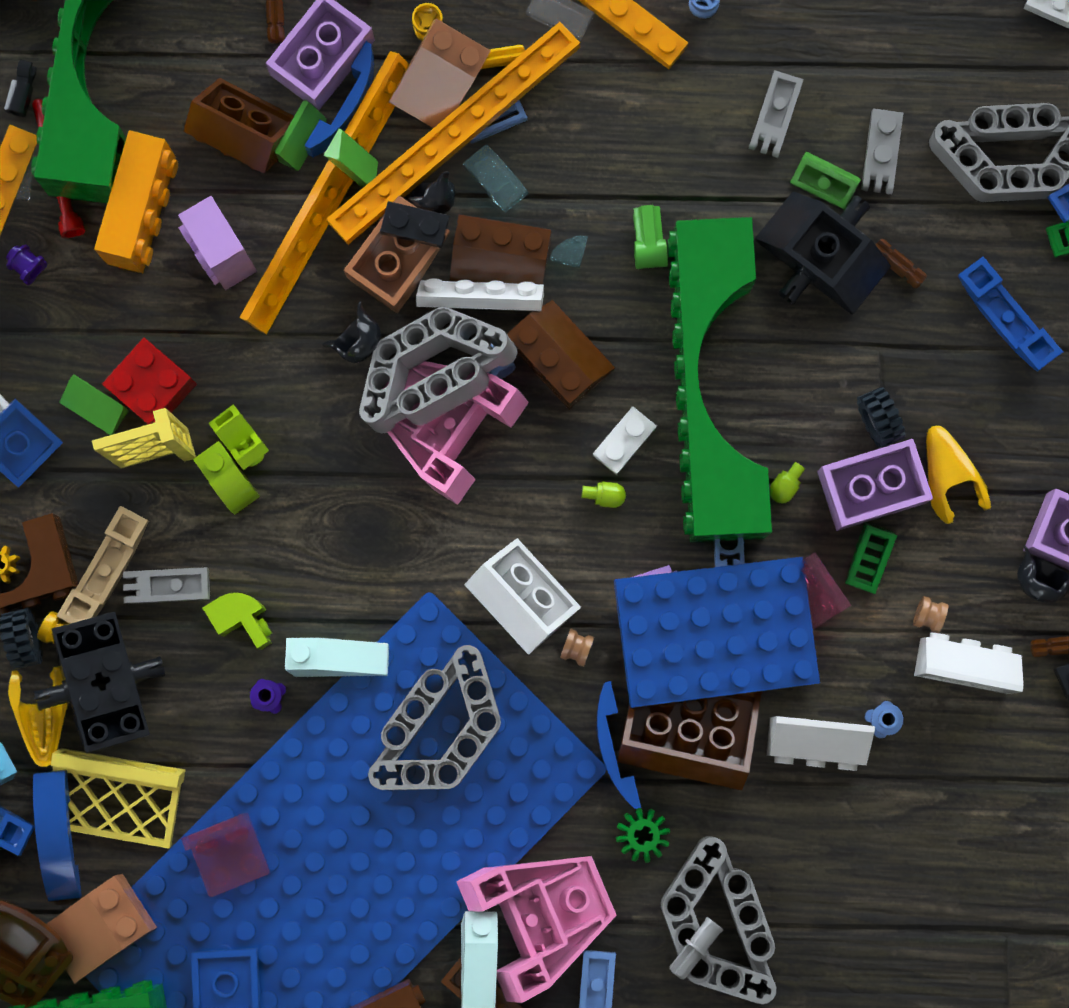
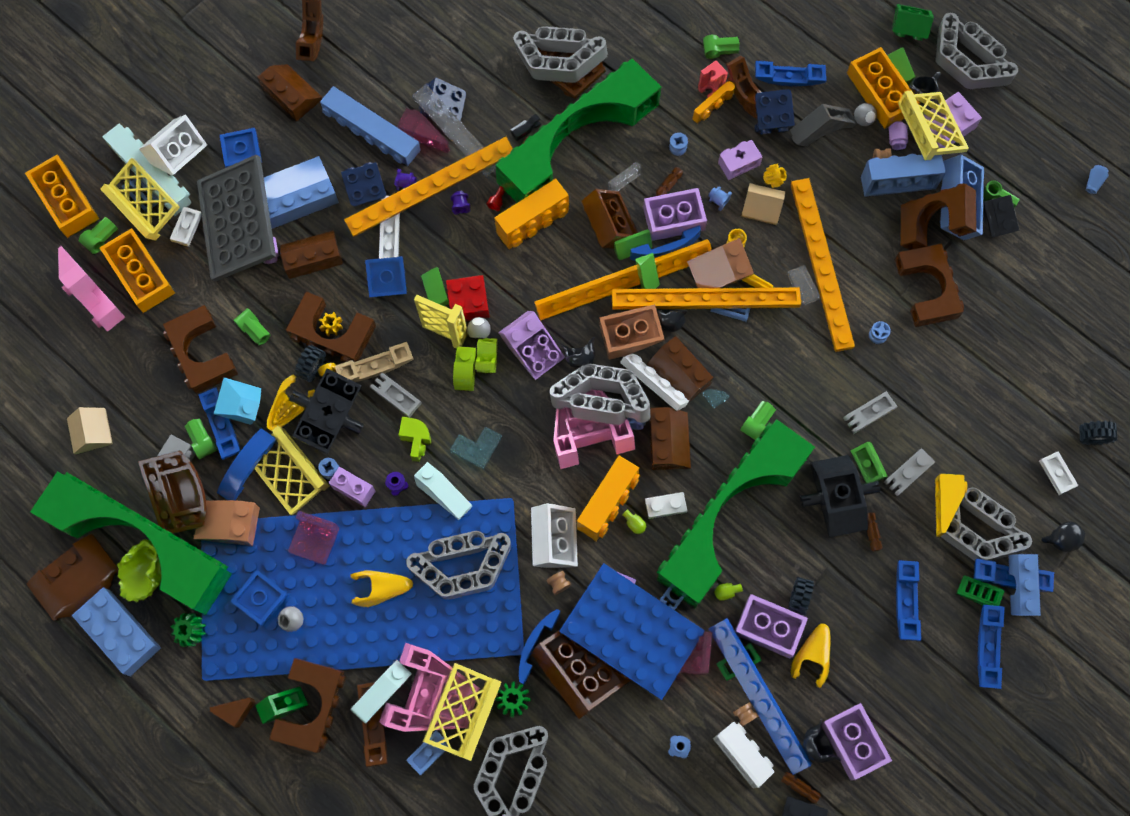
camera: 40 degrees right, 10 degrees down
lavender brick [178,196,257,290] -> none
black plate [380,201,450,248] -> none
clear light blue slope [463,144,529,213] -> none
light grey axle [670,917,723,979] -> none
white slope [766,716,875,771] -> none
none -> light grey piece [278,606,304,632]
none -> medium blue wheel [318,458,339,480]
none -> lavender brick [329,467,375,507]
none -> yellow animal [351,570,413,607]
none -> light yellow fence [423,663,501,761]
none -> clear light blue tile [450,427,502,470]
none -> light grey piece [467,317,491,338]
none -> lavender slope [499,311,565,380]
none -> light orange brick [577,455,640,541]
none -> clear tile [608,162,641,191]
none -> blue plate [709,618,812,775]
none -> yellow slope [935,474,967,537]

